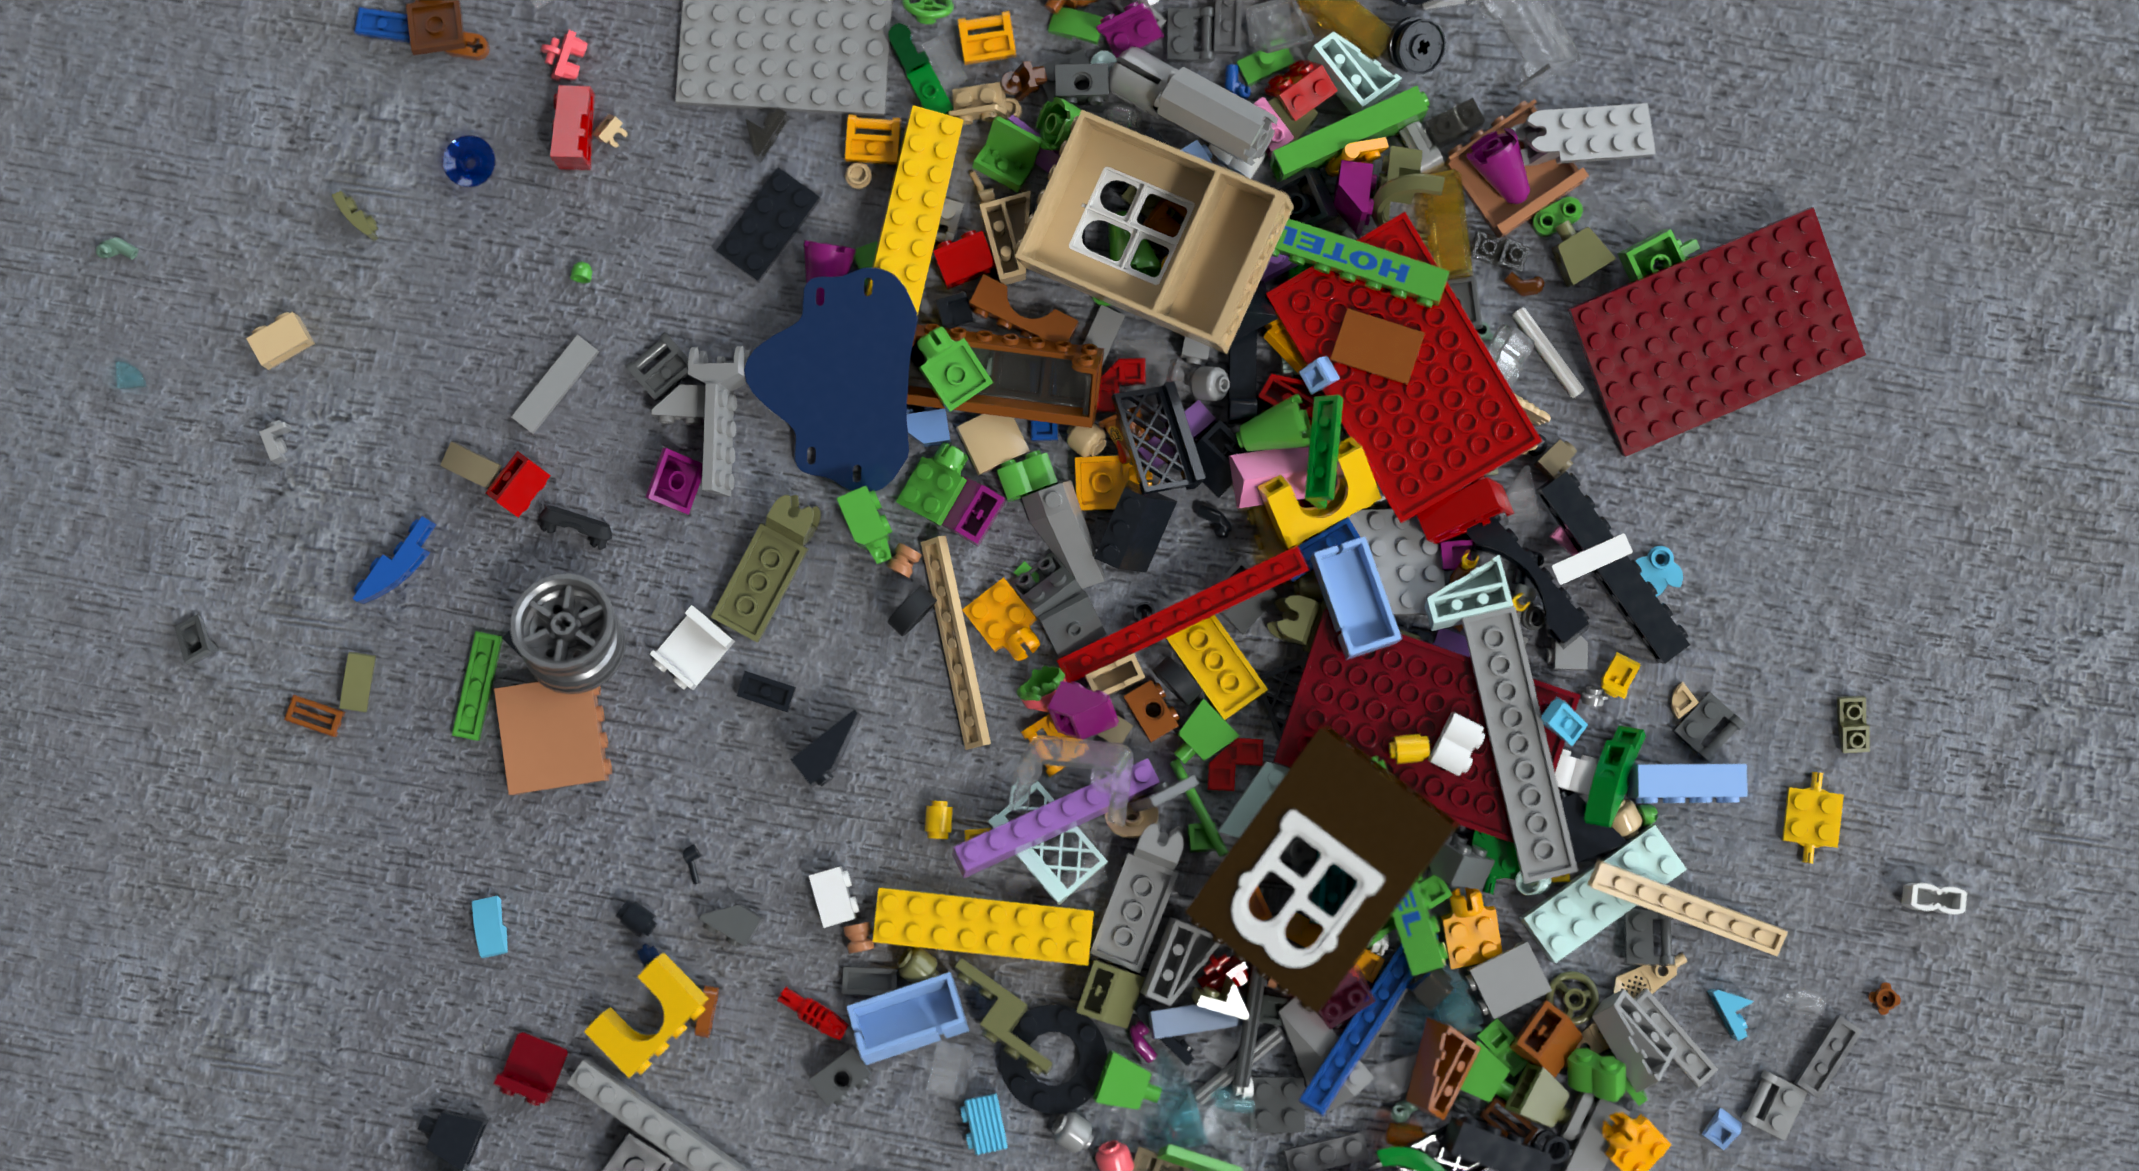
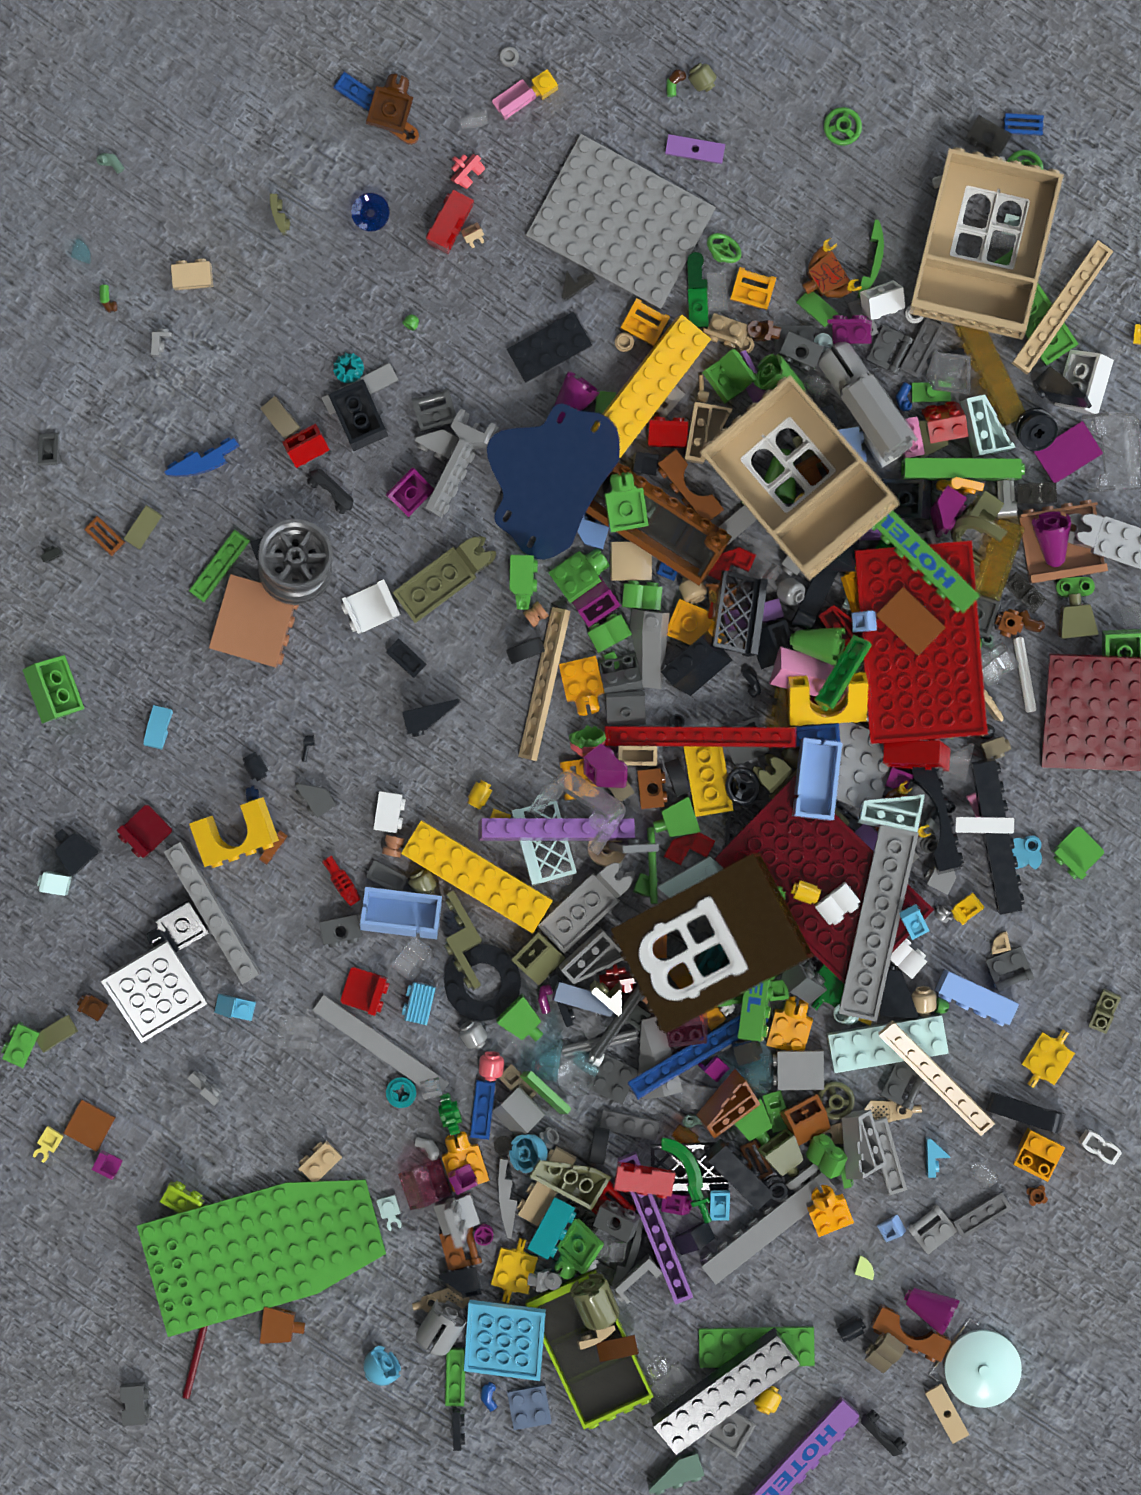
camera: 25 degrees right, 5 degrees up
green slope [1584,726,1646,828] -> none
none -> bright green slope [22,655,84,724]
none -> pearl dark grey plate [40,546,64,563]
none -> arm [99,285,118,313]
none -> black slope [328,379,388,452]
none -> teal gear [333,353,364,383]
none -> red bracket [341,967,390,1016]
none -> bright green brick [587,613,632,653]
none -> magenta panel [697,1055,730,1082]
none -> black piece [725,767,760,805]
none -> black beam [986,1092,1066,1133]
none -> dark orange brick [994,609,1024,638]
none -> light orange slope [1013,1128,1065,1182]
none -> magenta tile [1033,421,1103,485]
none -> bright green bracket [1051,826,1104,880]

